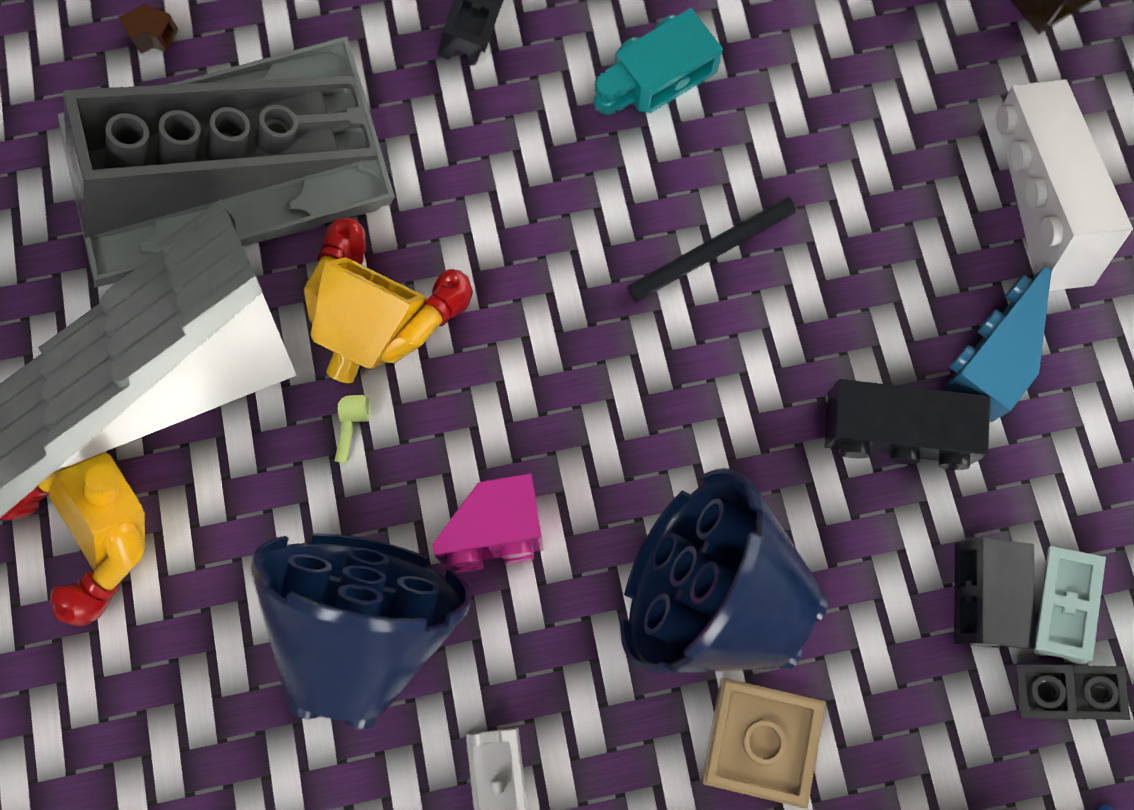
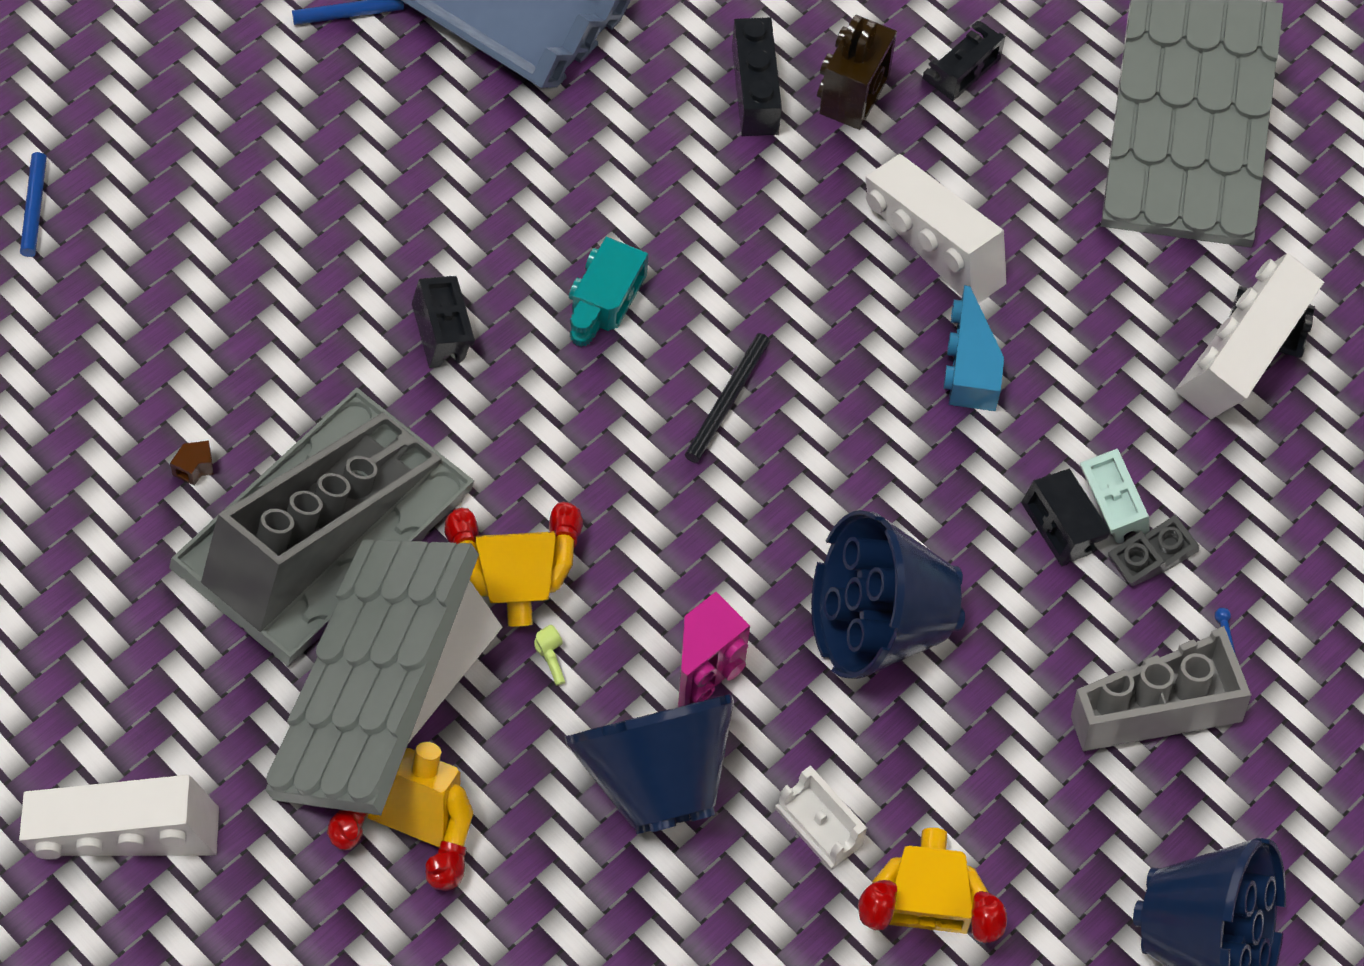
camera: 35 degrees left, 15 degrees down
tan tile [701,678,825,809] -> none
black brick [824,379,990,470] -> none

